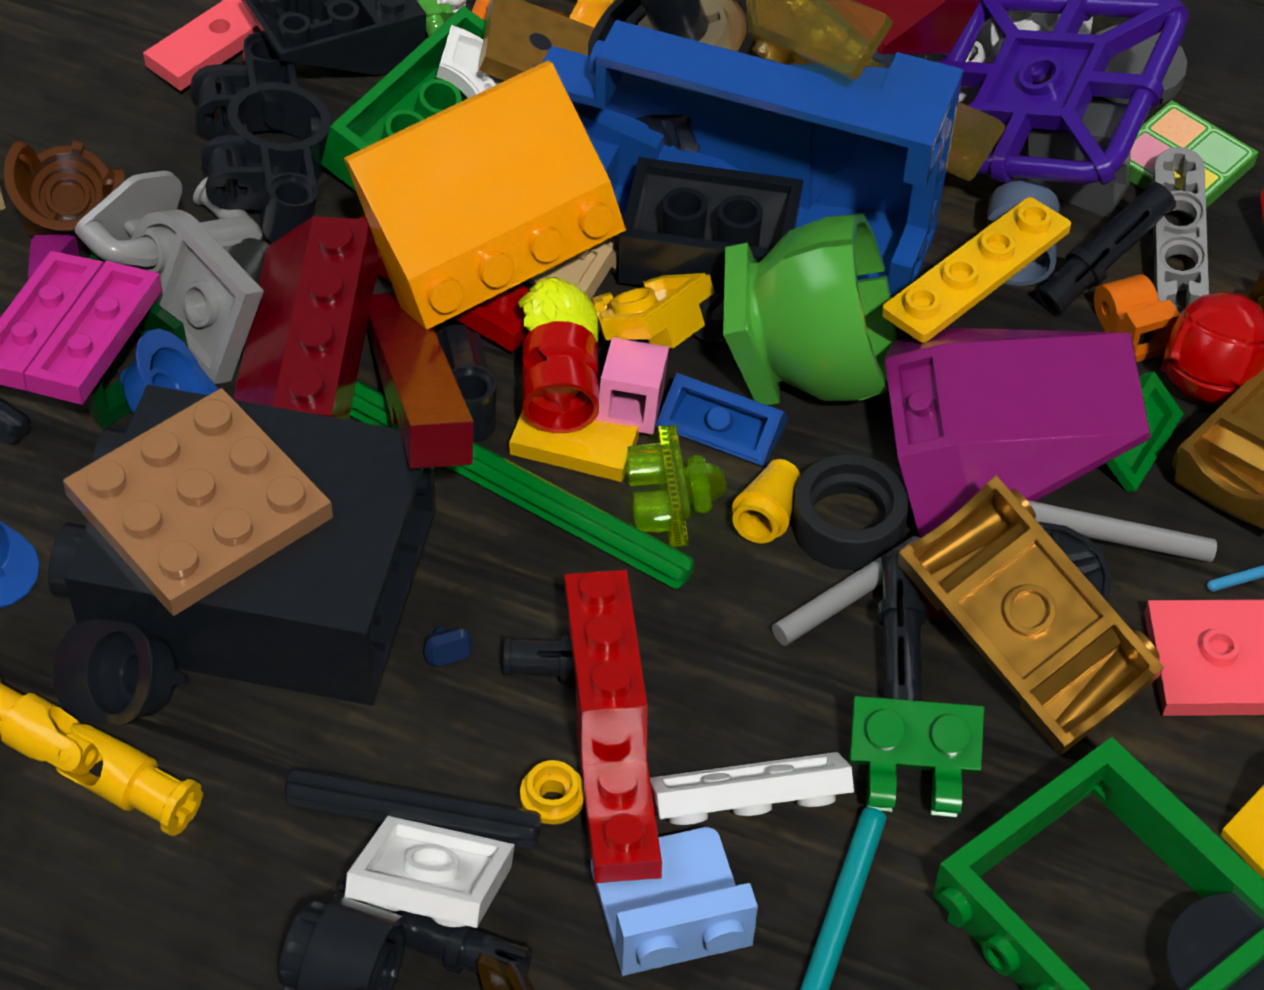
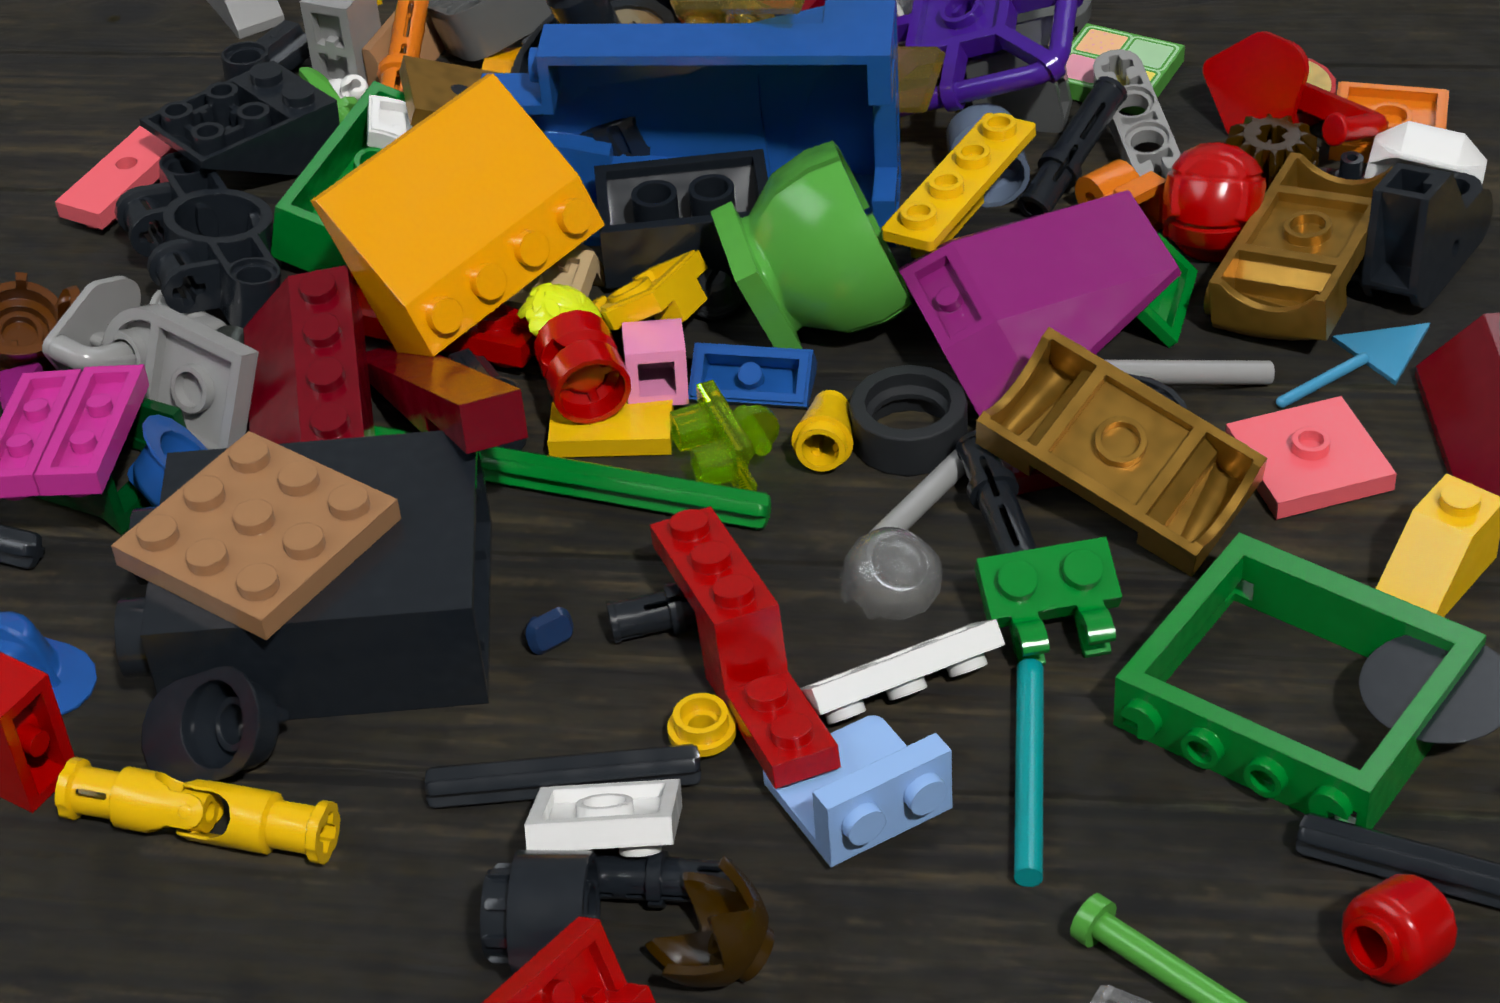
camera: 10 degrees left, 10 degrees down
none -> clear hair [840,527,943,620]

